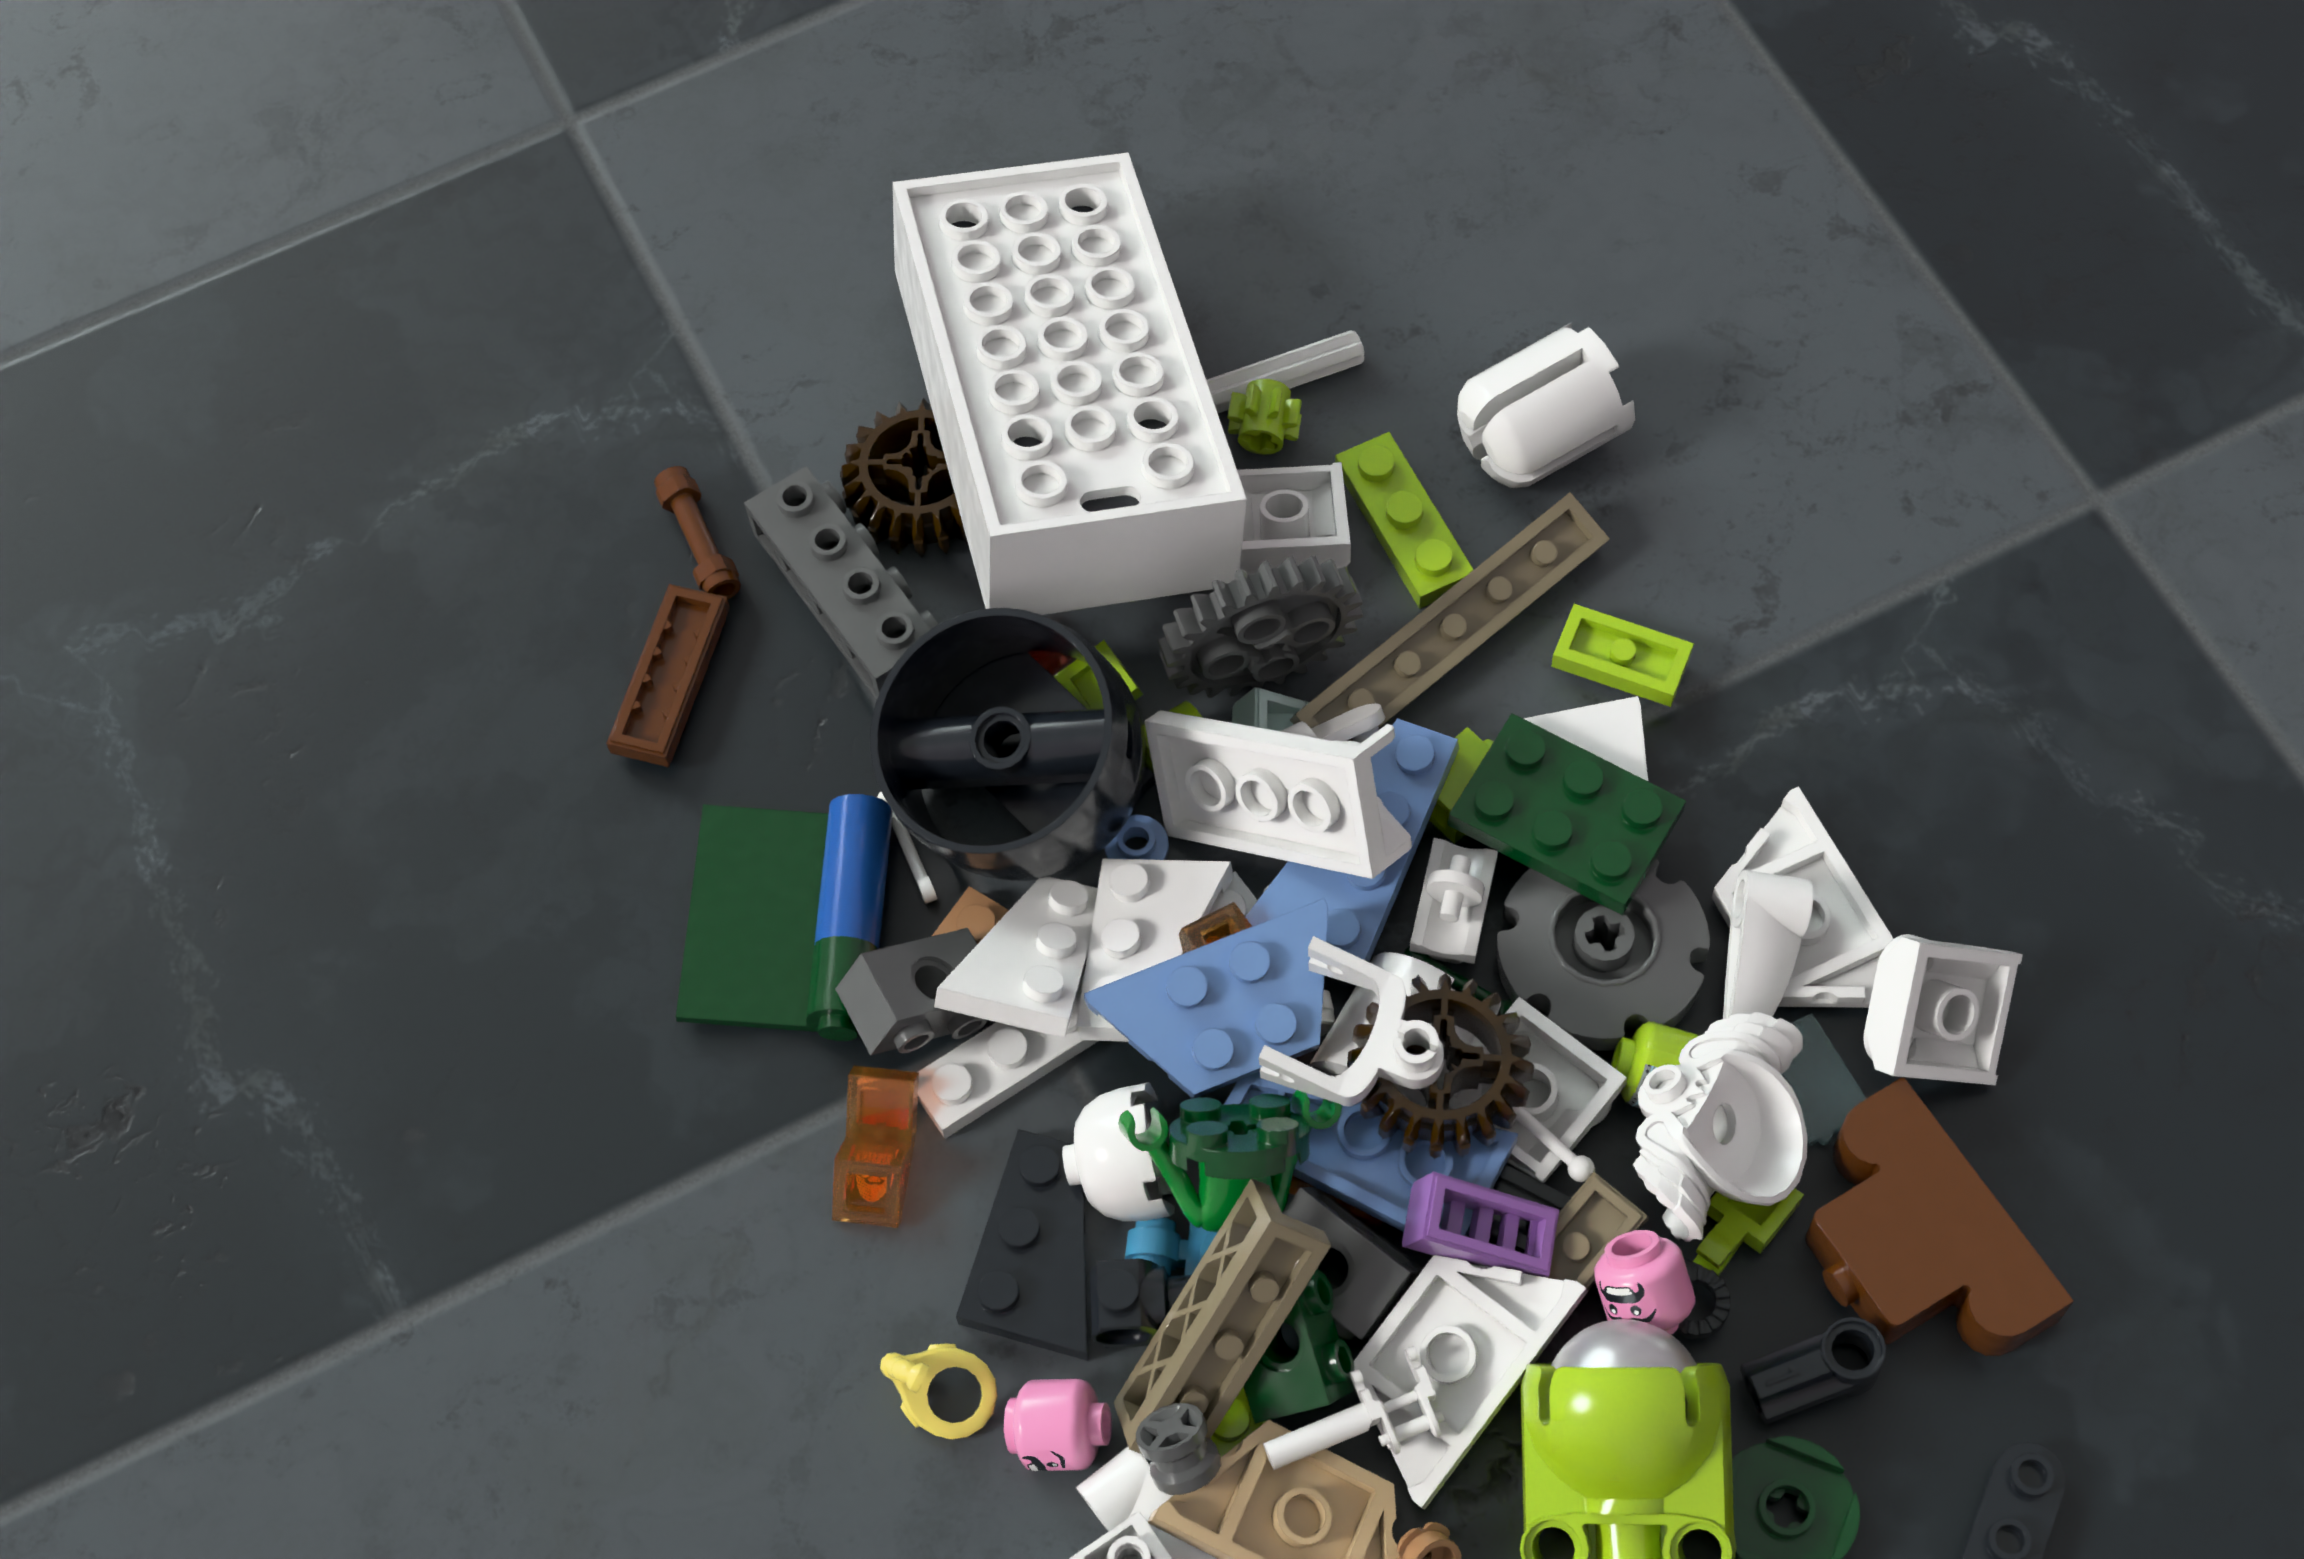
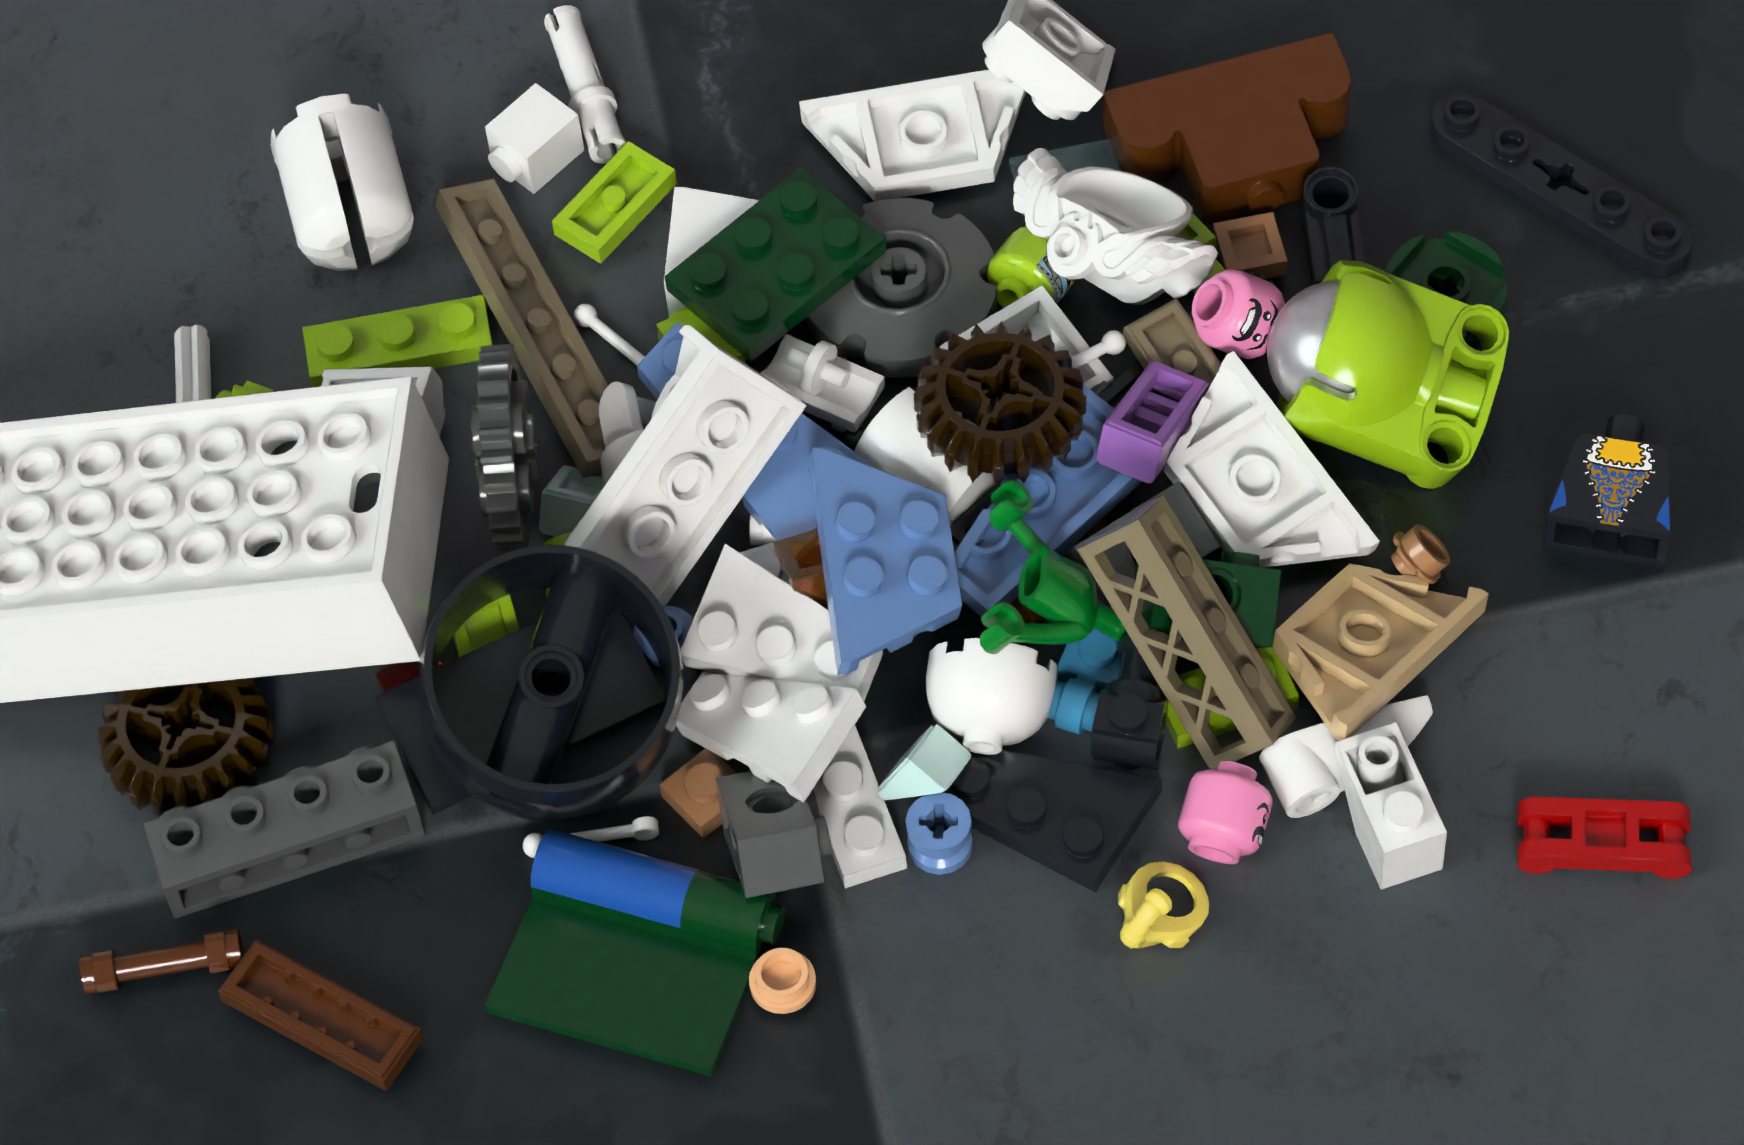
camera: 75 degrees left, 5 degrees down
clear orange slope [832,1065,919,1228] -> none
dark grey wheel [1136,1403,1221,1495] -> none
dark green plate [1169,1094,1310,1179] -> none
white piece [1259,936,1444,1106] -> none
white piece [1263,1346,1445,1470] -> none
white piece [1723,870,1813,1019] -> none
none -> white brick [485,83,584,194]
none -> white pin [544,5,626,164]
none -> white hinge [573,304,645,365]
none -> light nougat plate [749,948,816,1014]
none -> light aqua slope [877,724,971,801]
none -> medium blue wheel [905,792,973,875]
none -> medium nougat plate [1213,212,1288,279]

